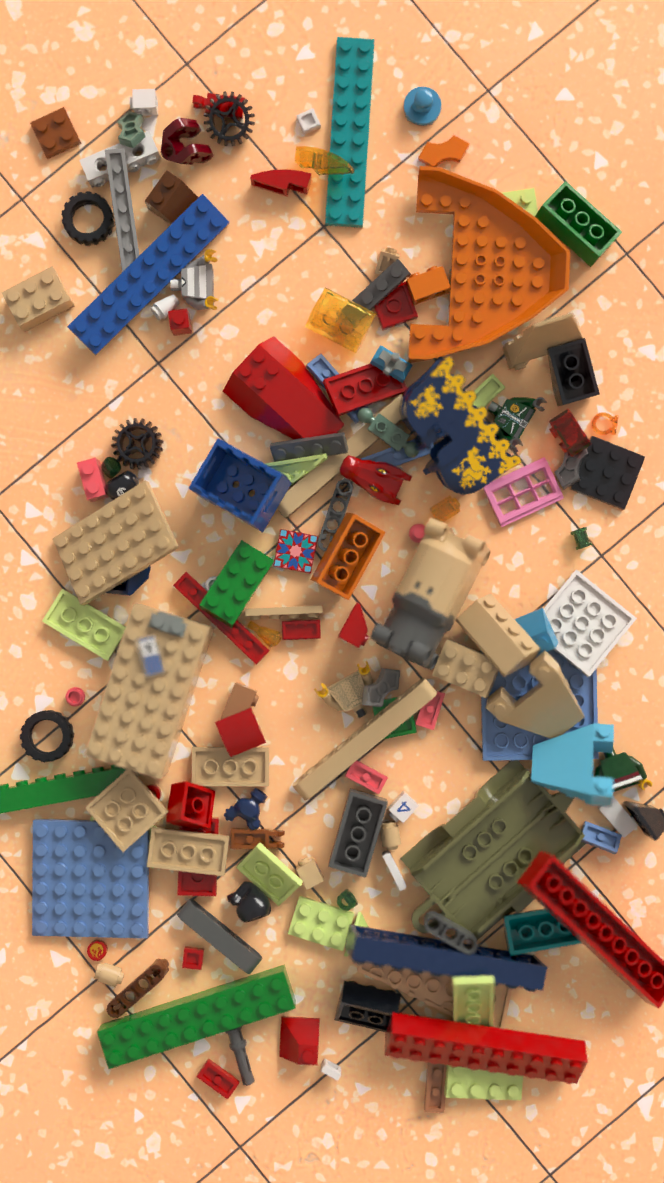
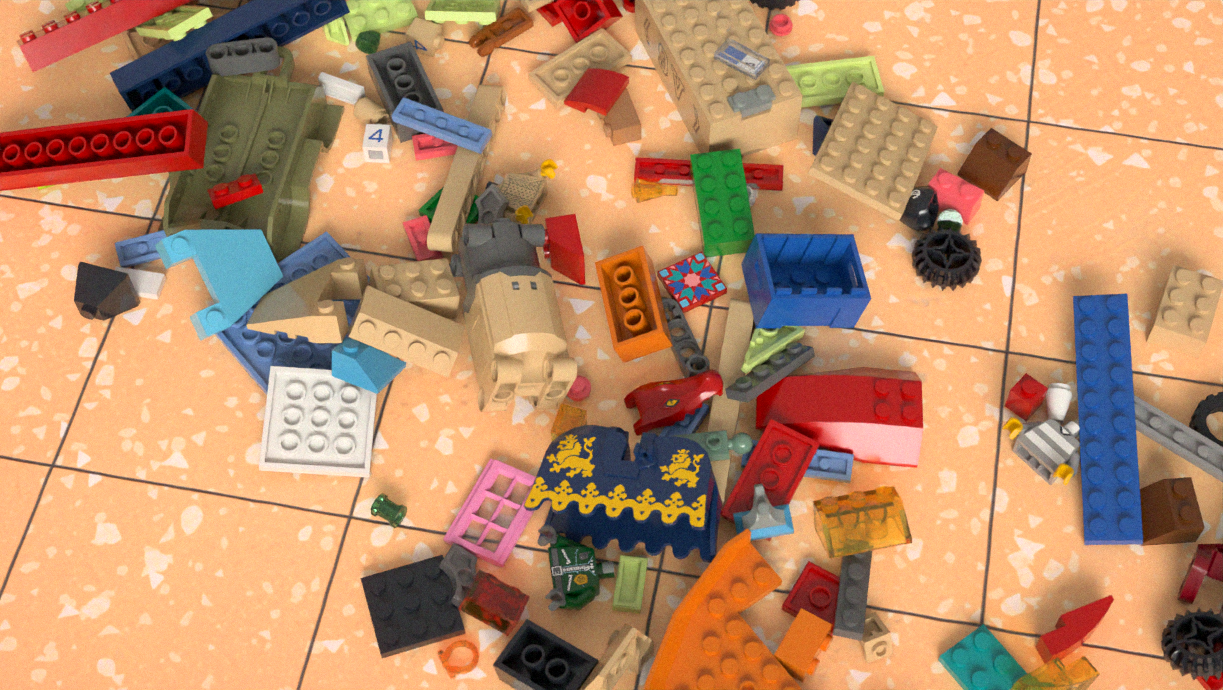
camera: 145 degrees right, 30 degrees down
dark blue animal [224,788,268,830] -> none
tan plate [245,605,323,620] -> none
red plate [282,619,321,640] -> none
dark green torso [594,748,652,793] -> none
none -> red plate [207,173,264,209]
none -> medium blue plate [392,97,492,154]
none -> reddish brown slope [957,128,1032,201]

